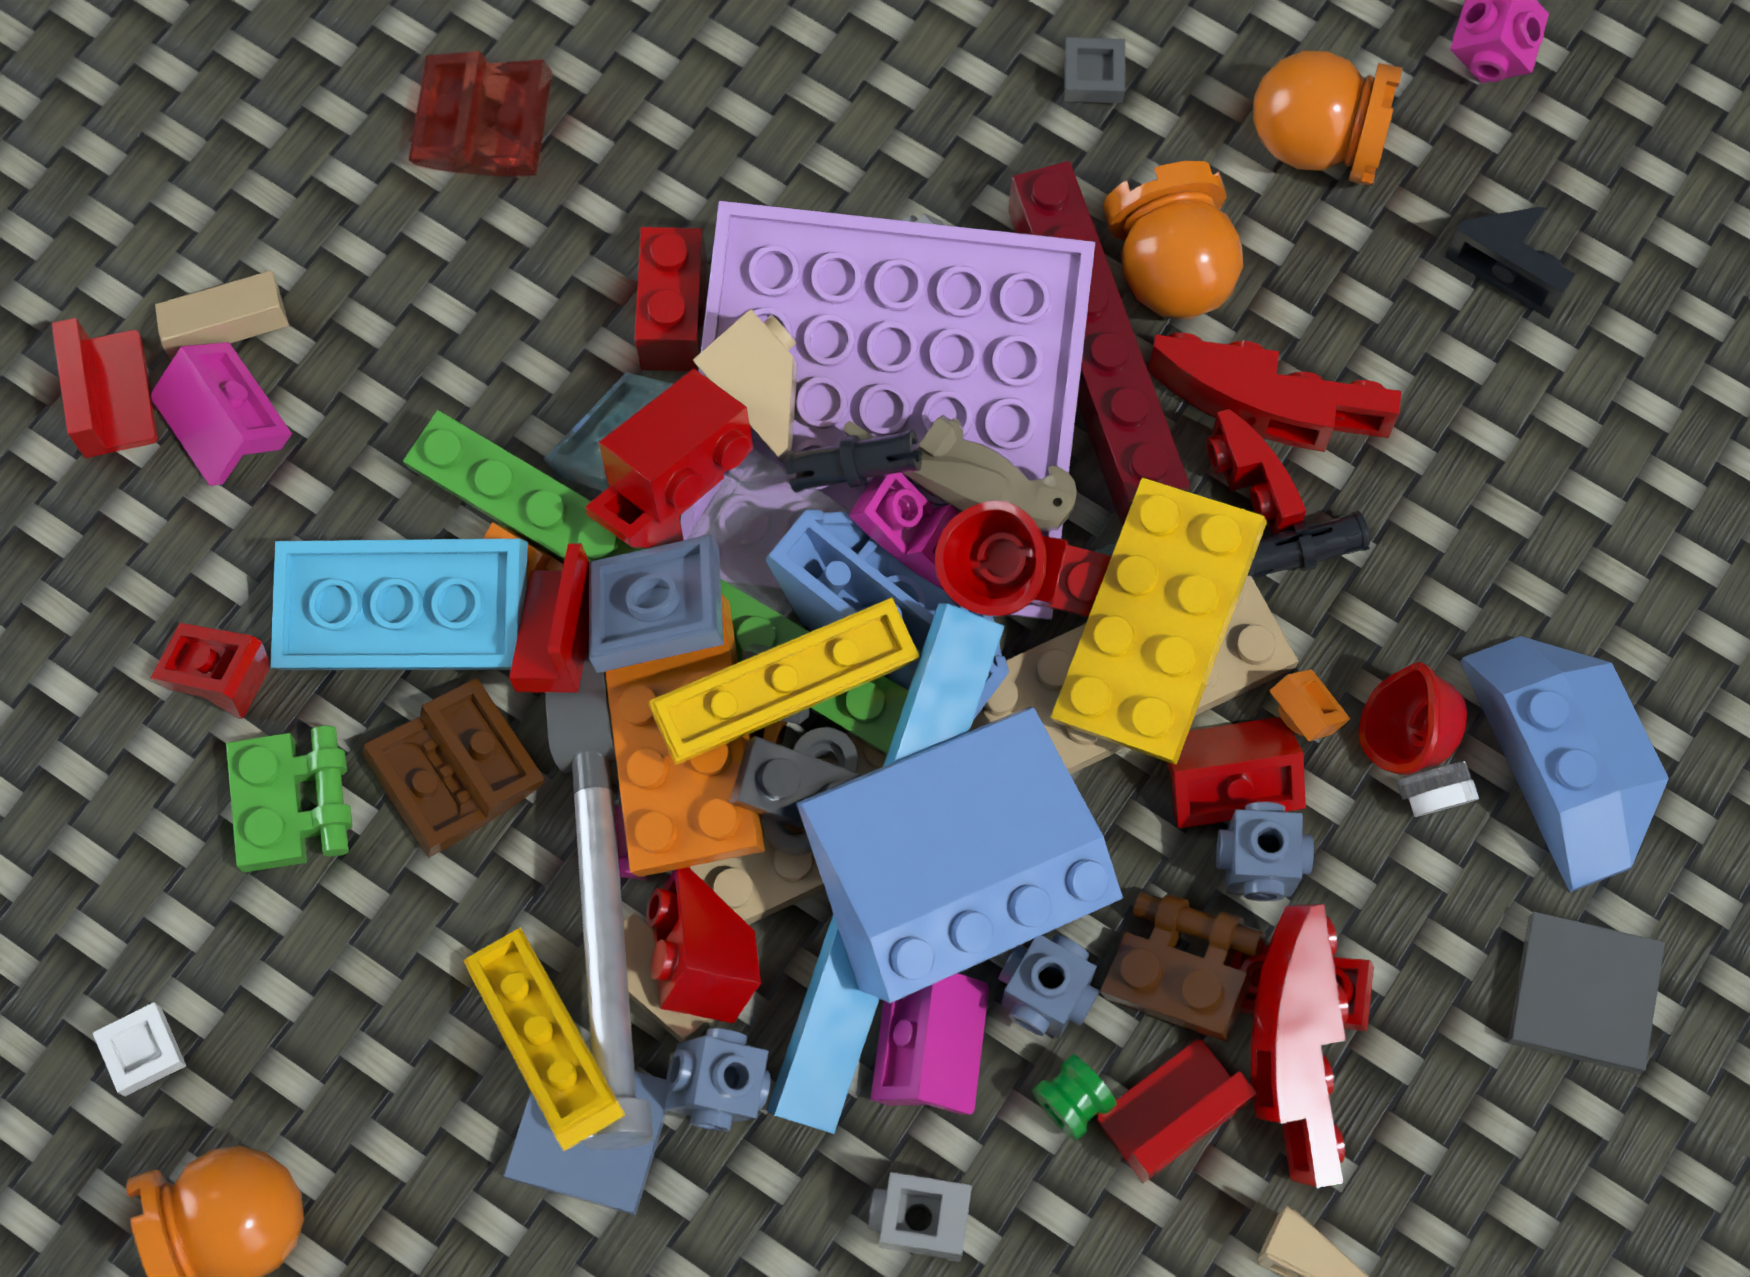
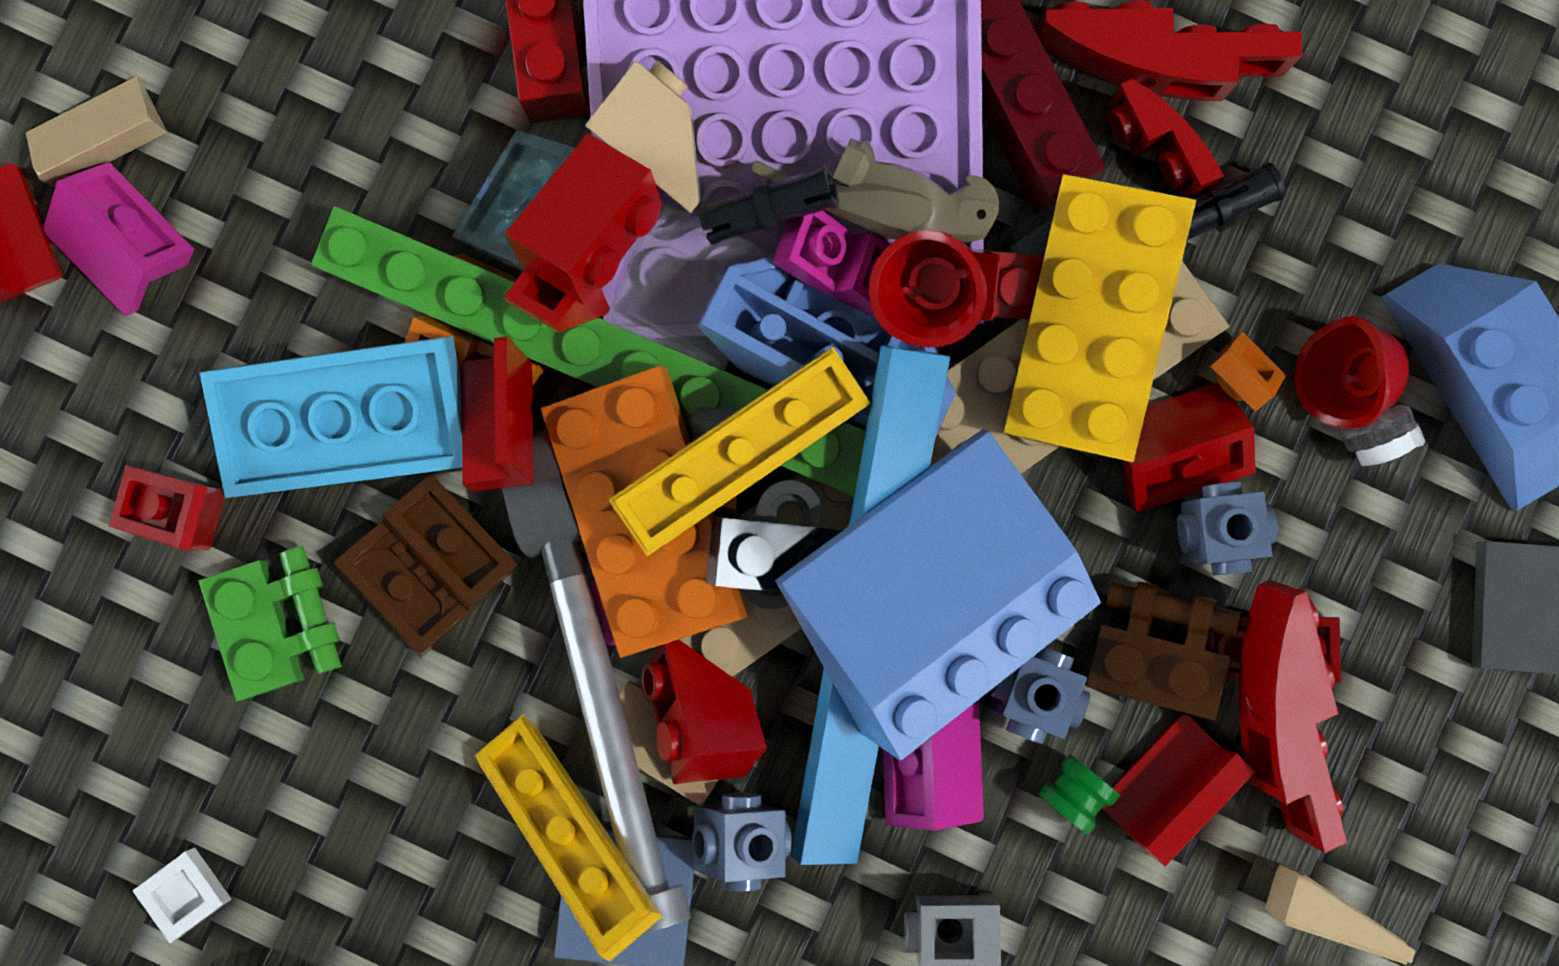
camera: 10 degrees left, 15 degrees up
sand blue tile [589,534,724,673] -> none

